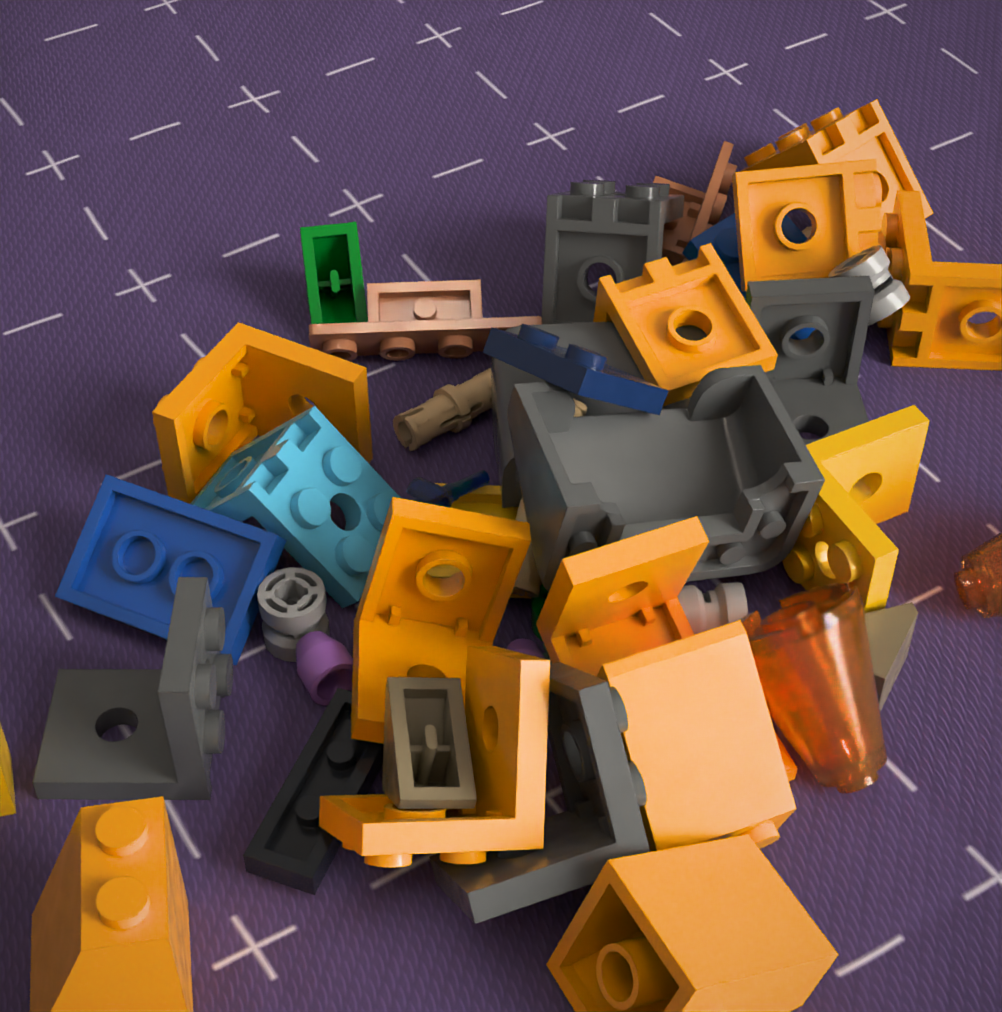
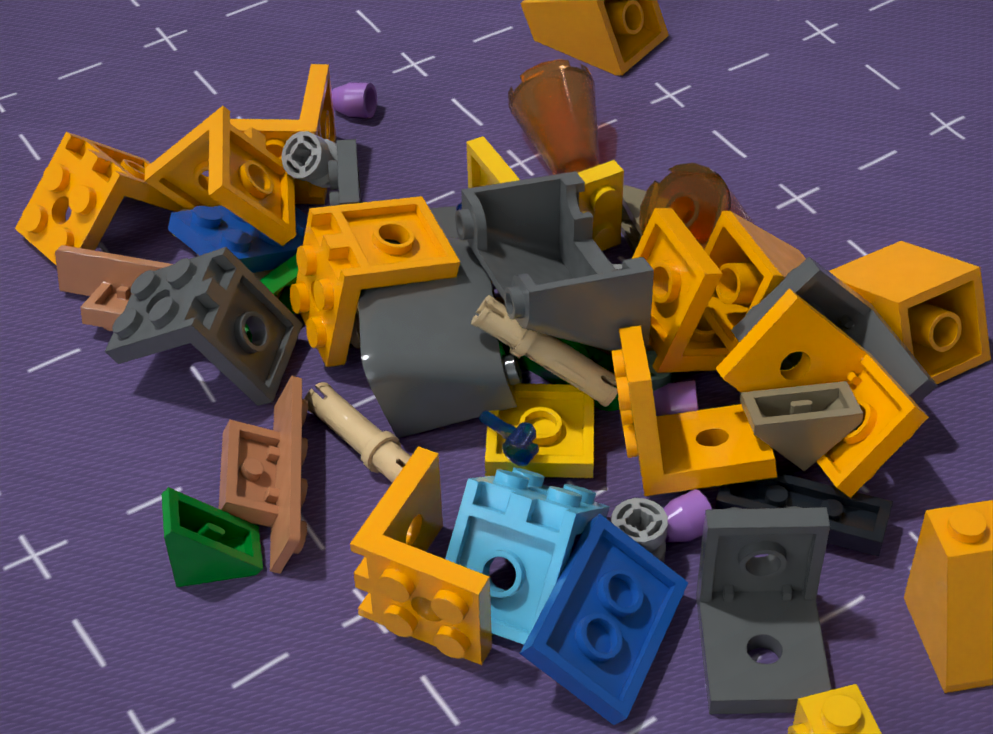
camera: 90 degrees left, 0 degrees up
dark blue plate [483,324,669,415] -> none

